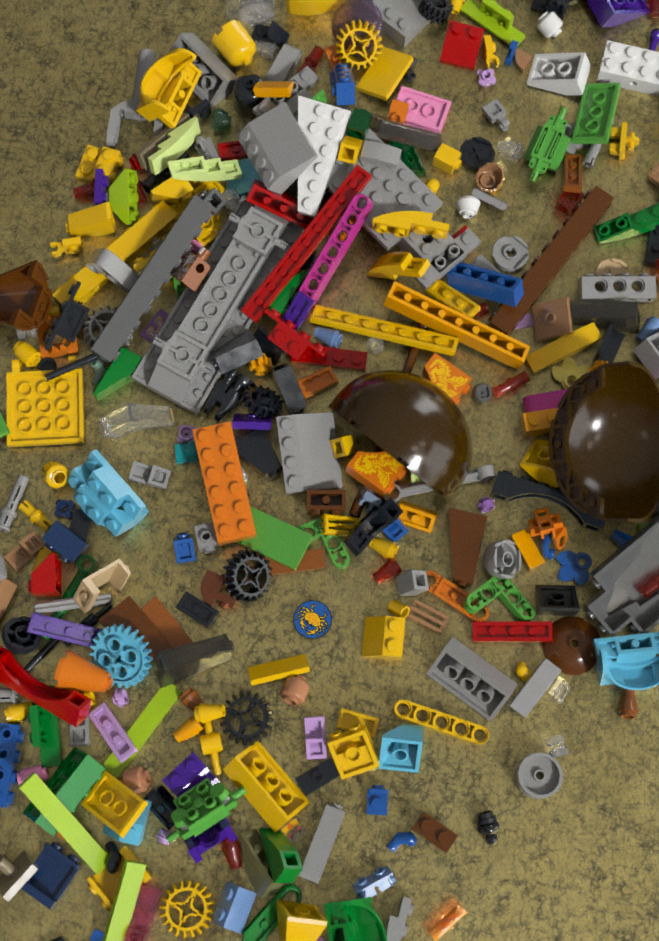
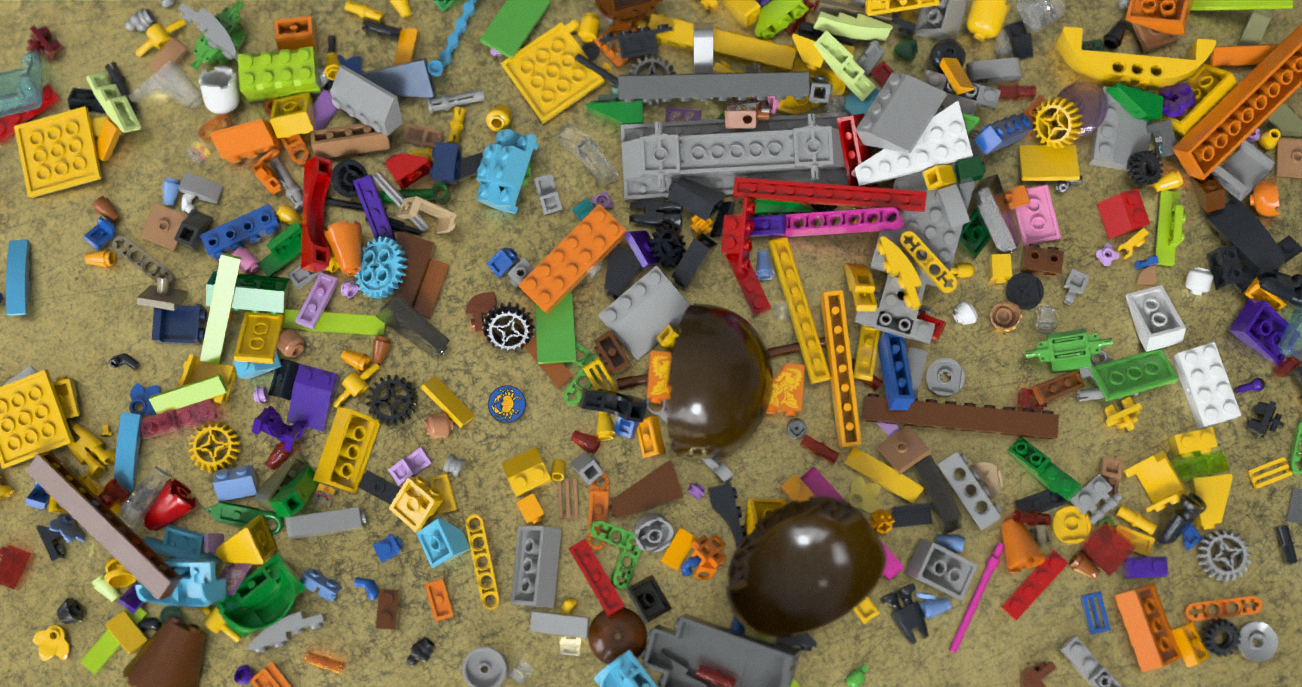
camera: 65 degrees right, 5 degrees up
dark blue plate [54,499,75,519] -> none
black arm [105,841,122,874] -> none
bright green piece [165,778,247,844] -> none
black plate [175,591,219,629] -> none
yellow cone [194,703,226,724] -> none
orange plate [297,366,338,399] -> none
sand blue tile [358,485,382,511] -> none
light grey tile [471,188,508,211] -> none
blue plate [555,550,592,586] -> none
none -> orange plate [424,578,454,622]
none -> light grey wheel [443,453,466,477]
none -> light orange brick [516,493,545,525]
none -> yellow beam [899,231,957,293]
none -> reddish brown brick [1020,244,1064,277]

